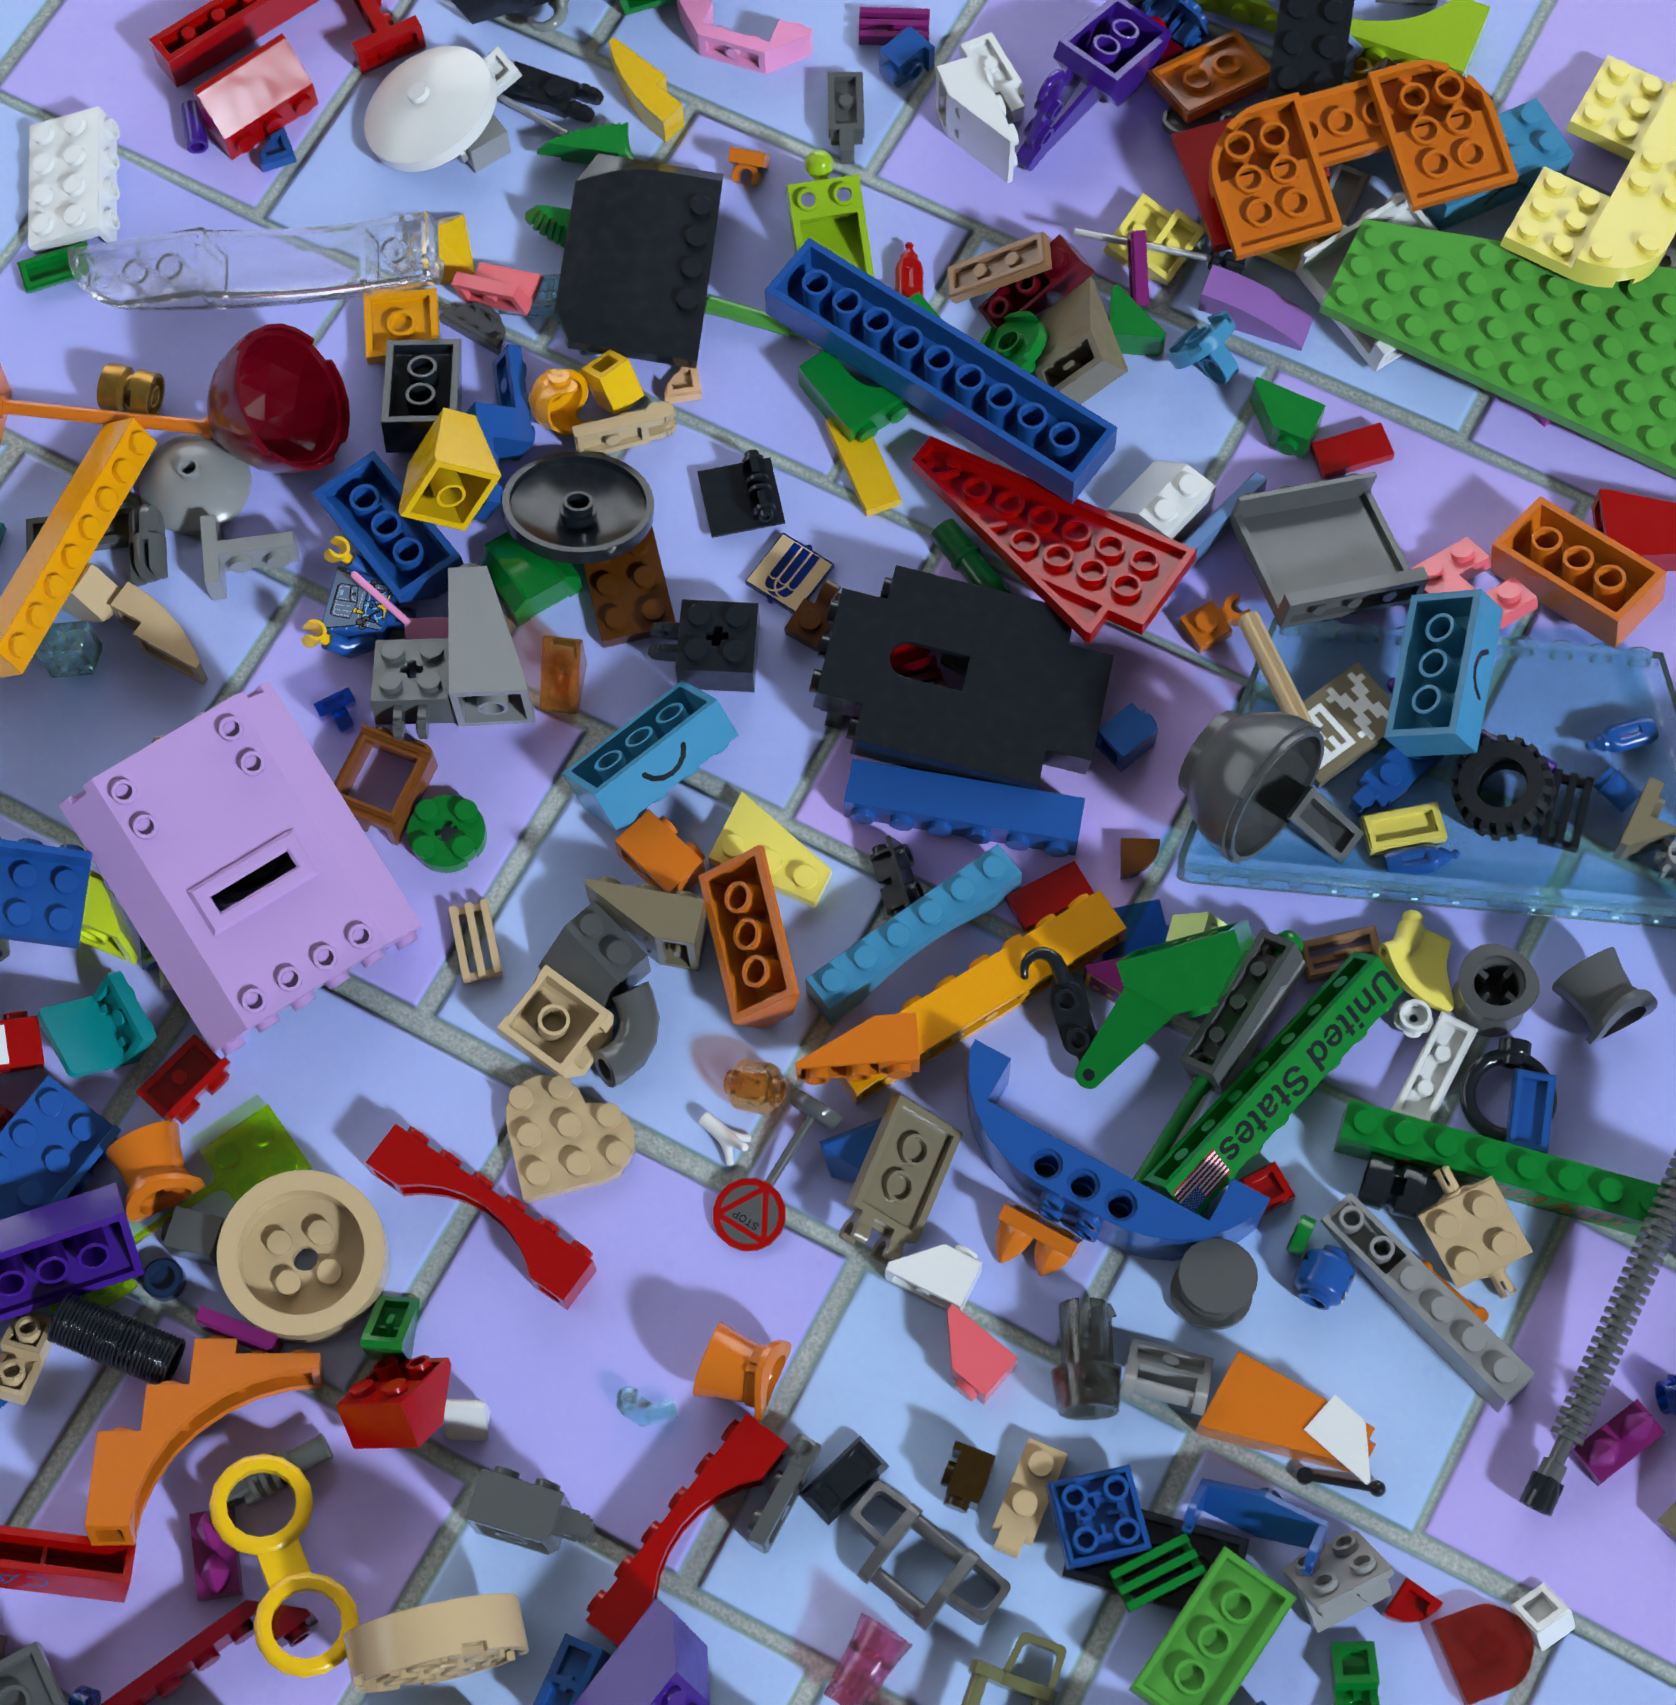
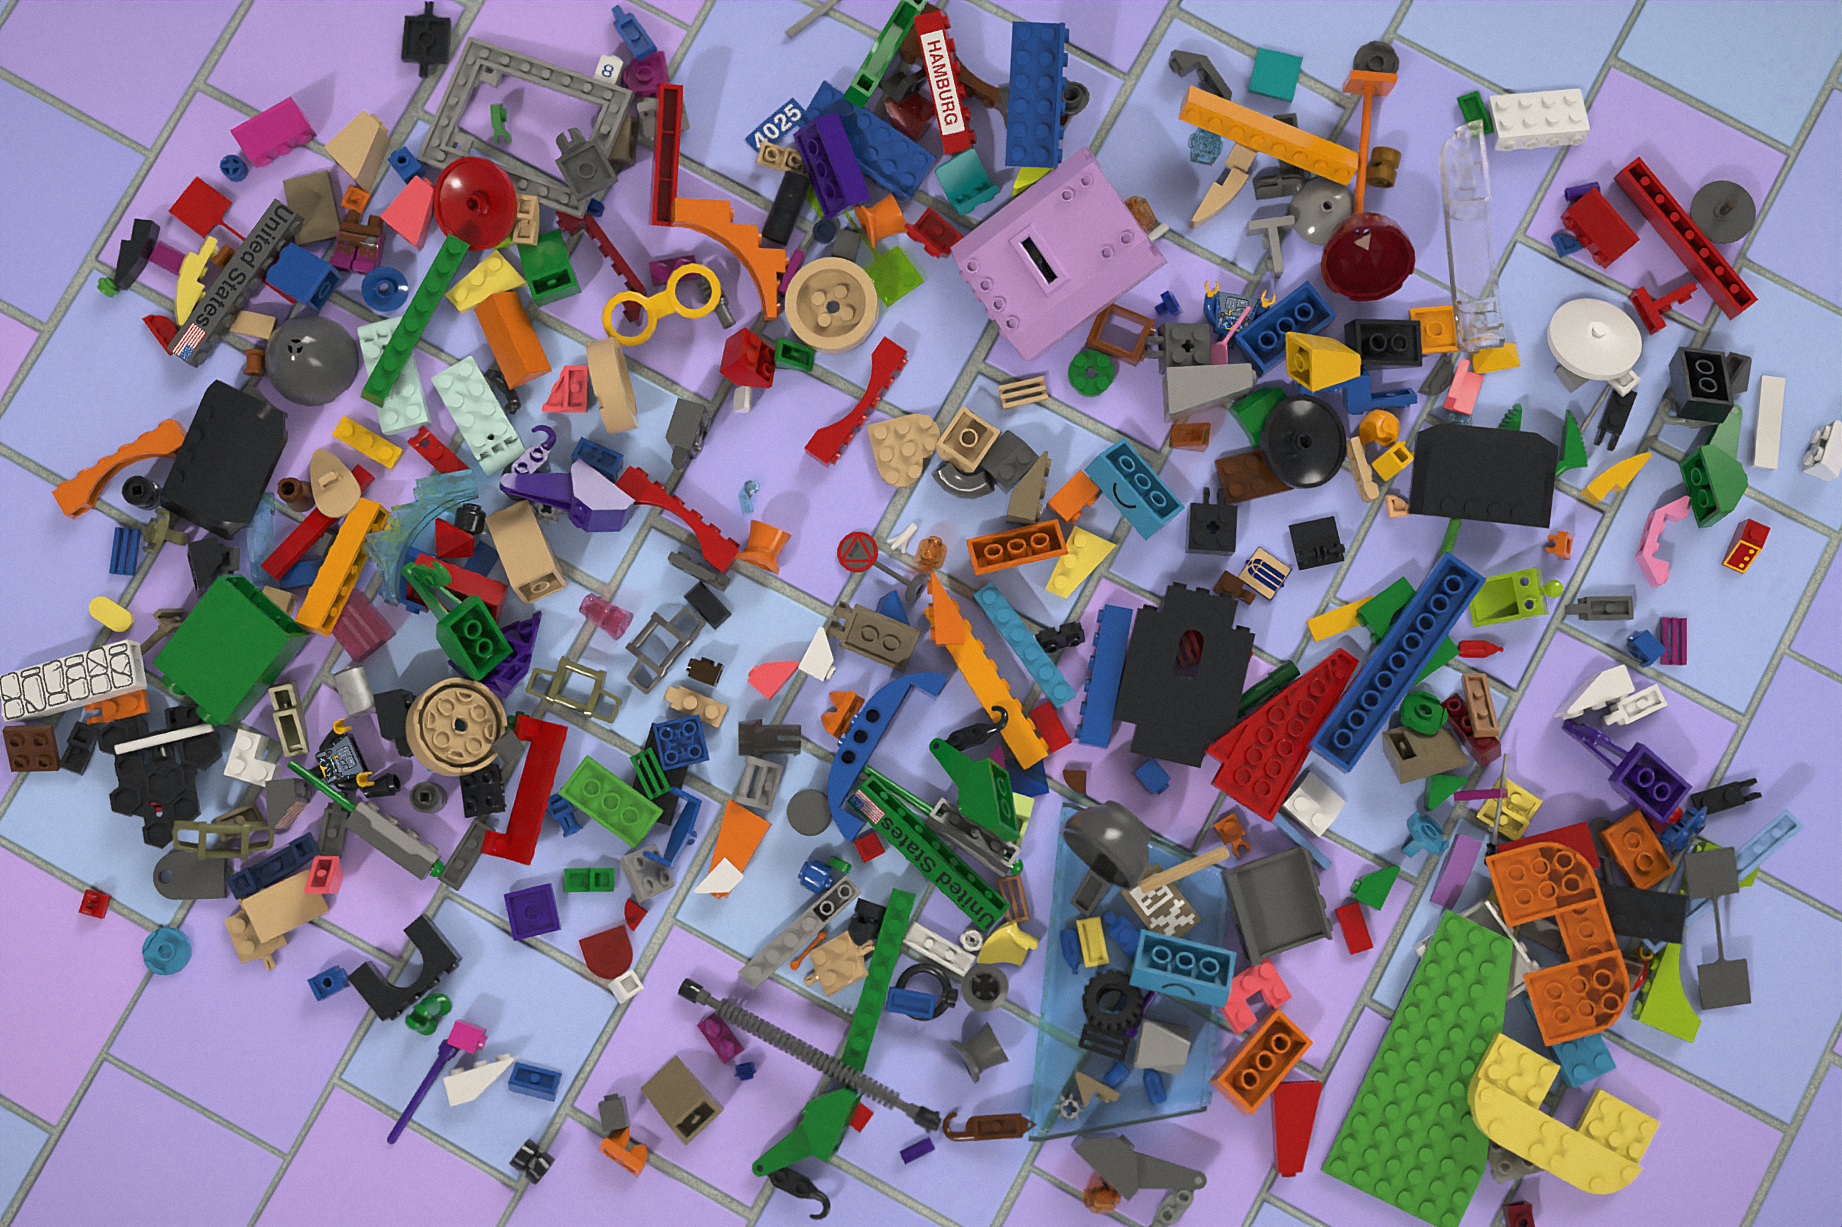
camera: 90 degrees right, 15 degrees up
black hinge [1296,1467,1386,1497] -> none
none -> light grey piece [1133,1018,1190,1076]

